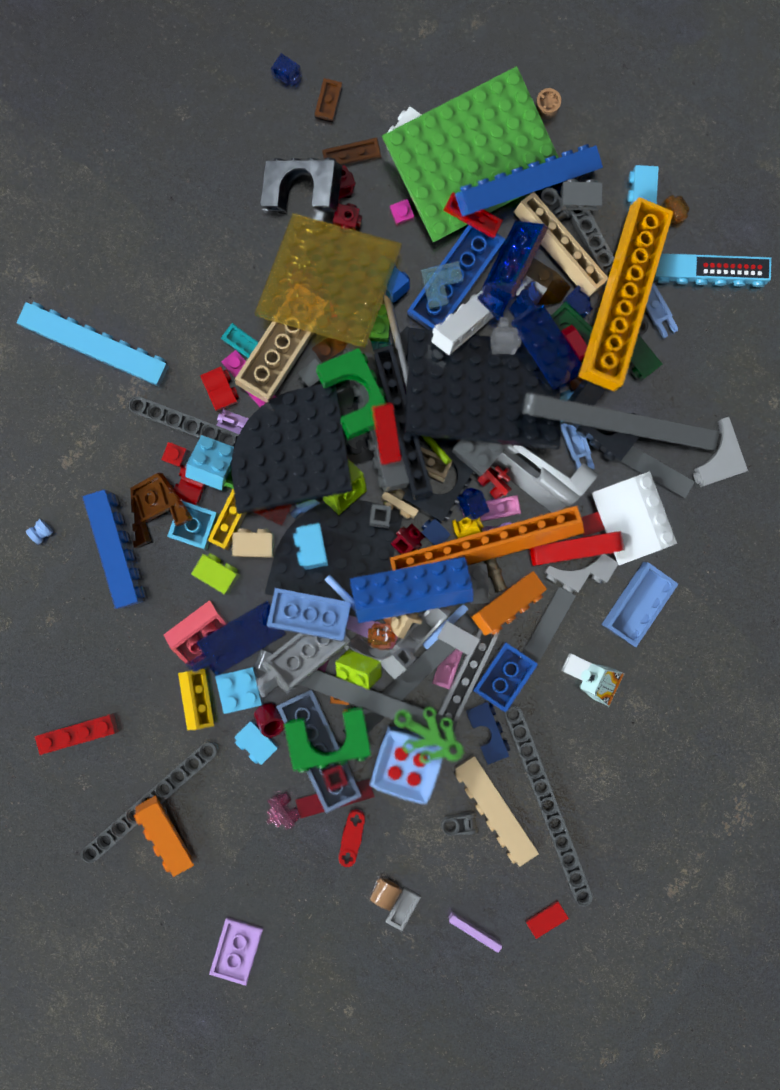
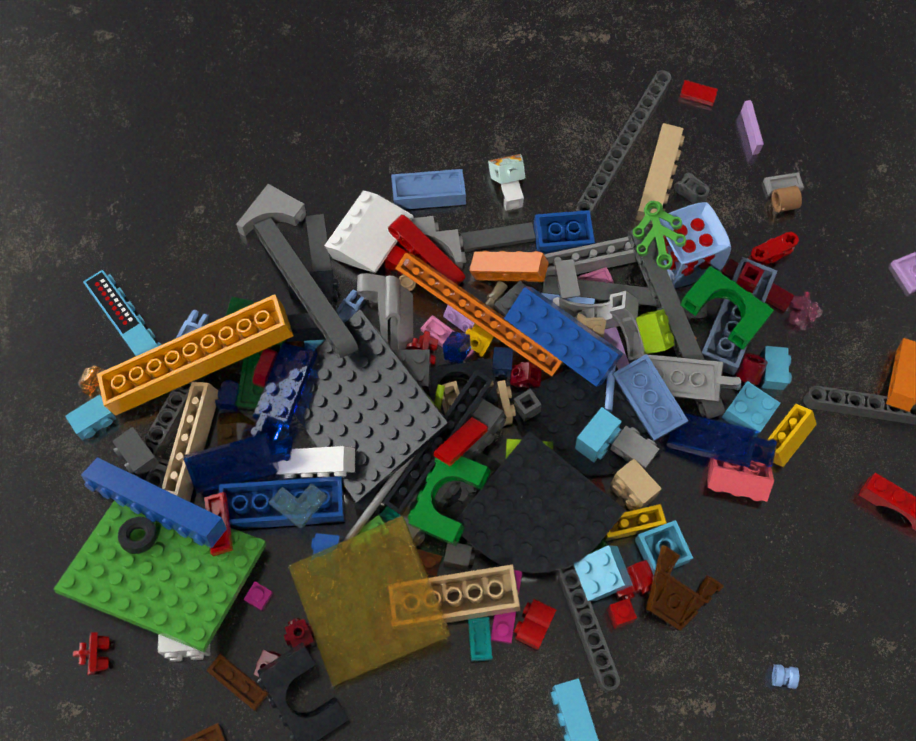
camera: 130 degrees left, 20 degrees down
blue brick [83,490,146,608] -> none
lime brick [191,553,240,594] -> none
lavender hinge [216,409,248,434] -> none
clear orange head [368,623,396,649] -> none
dark blue arch [465,701,511,765] -> none
clear brick [490,317,521,354] -> none
medium nougat piece [535,88,561,120] -> none
none -> red hips [73,632,109,675]
none -> black tyre [118,517,157,554]
none -> light grey brick [610,426,659,470]

